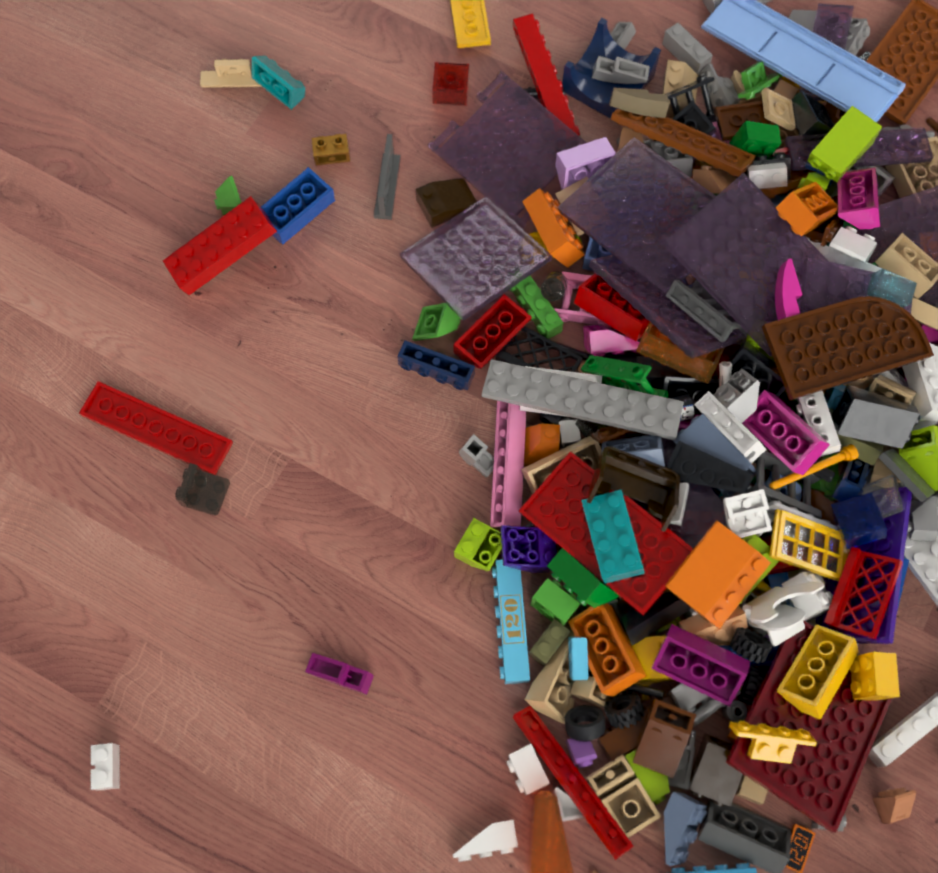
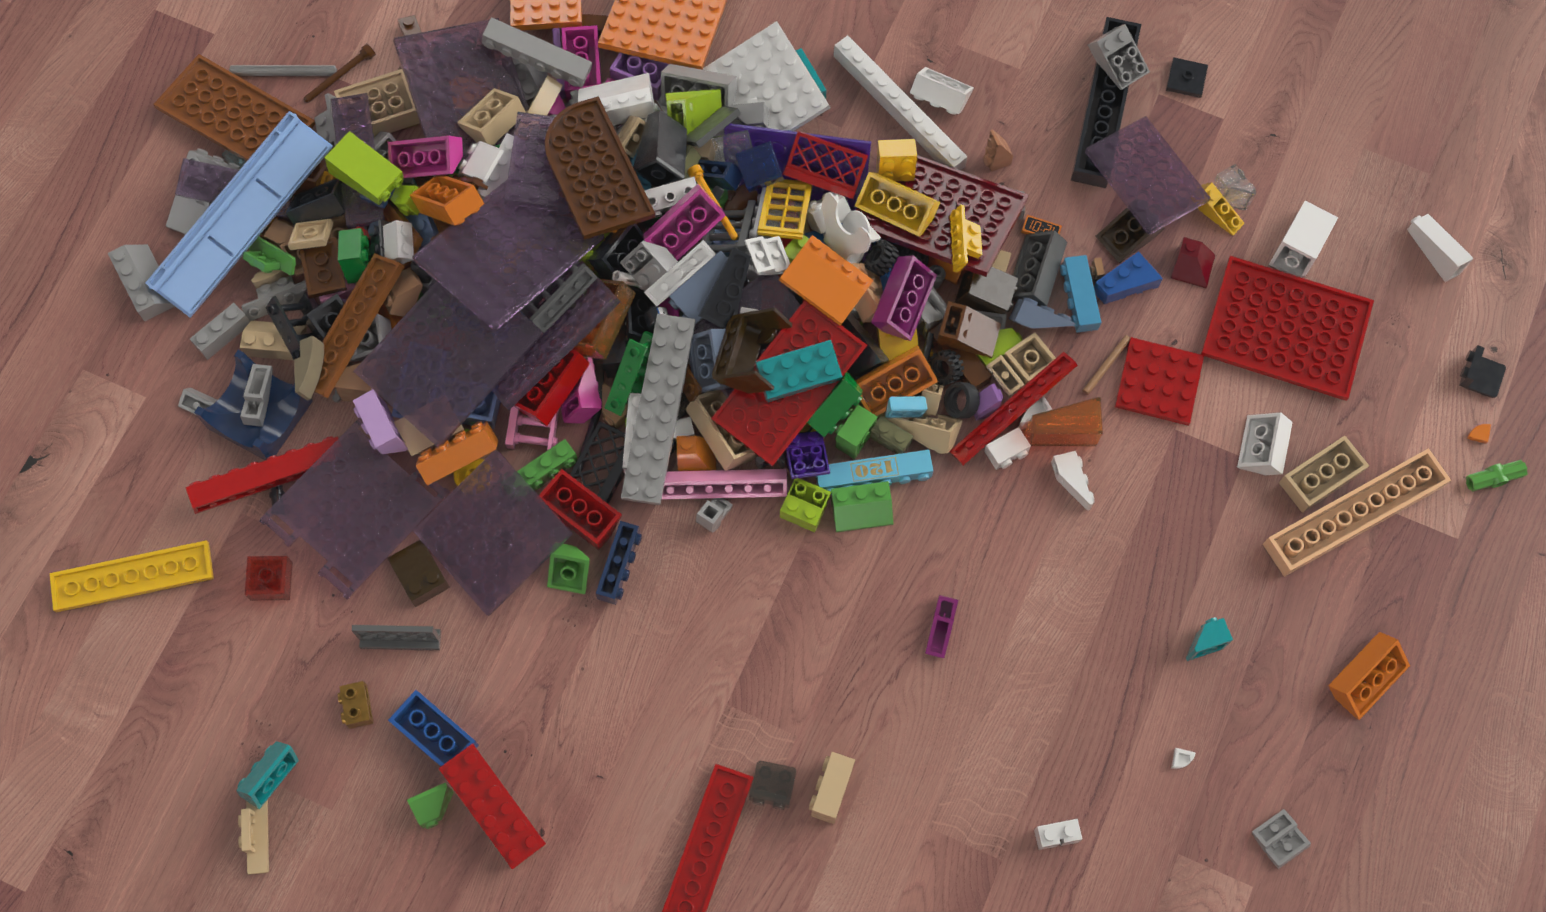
camera: 95 degrees left, 0 degrees up
clear smoke wheel [541,271,568,301] -> none
dark pink slope [775,258,803,320] -> none
clear light blue brick [866,268,917,308] -> none
none -> tan brick [809,752,855,824]
none -> bright green slope [830,481,894,533]

